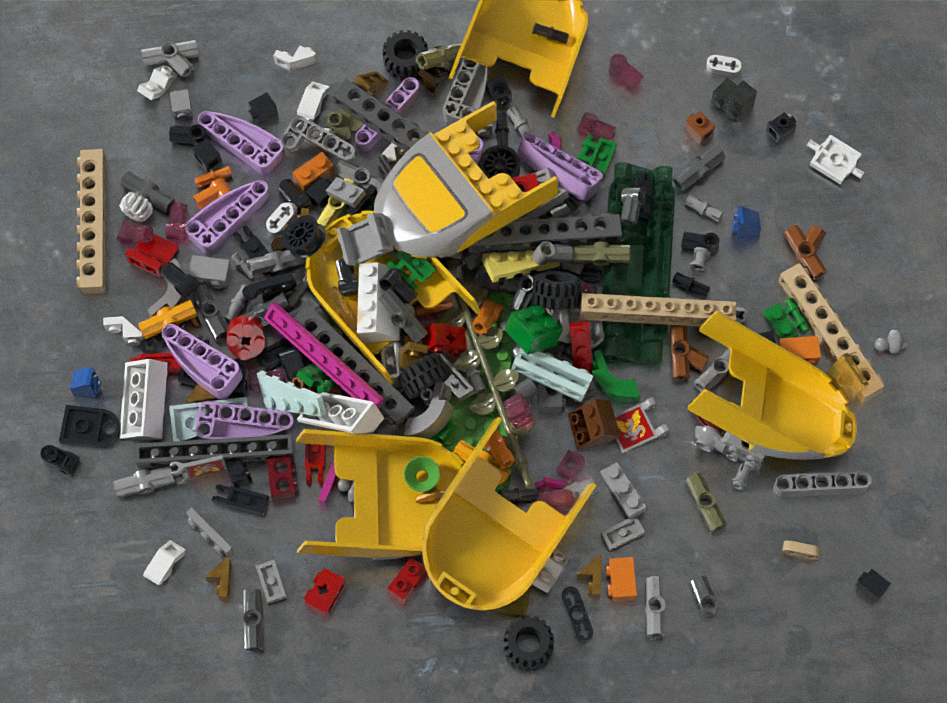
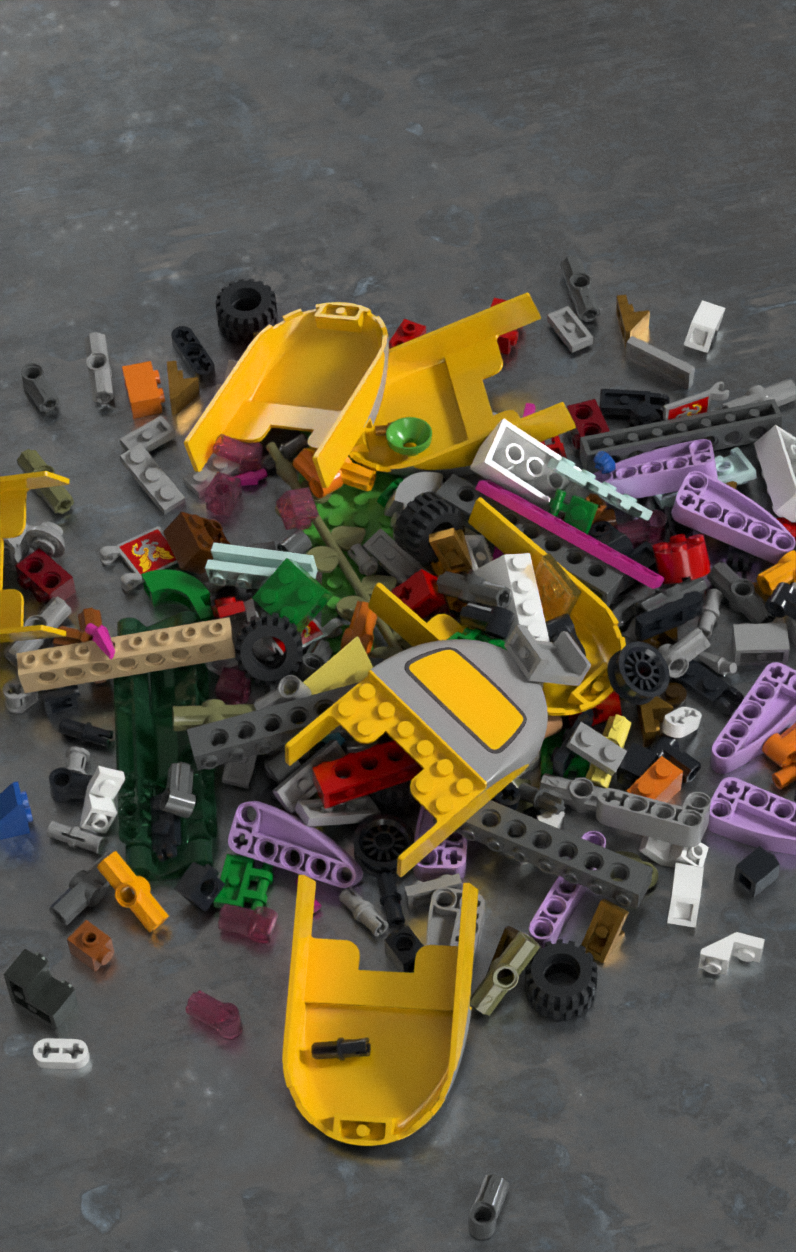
camera: 170 degrees right, 15 degrees down
none -> white slope [80,766,125,834]
none -> dark pink bar [85,623,115,660]
none -> light orange piece [97,851,169,933]
none -> black brick [174,862,225,911]
none -> blue piece [593,451,616,474]

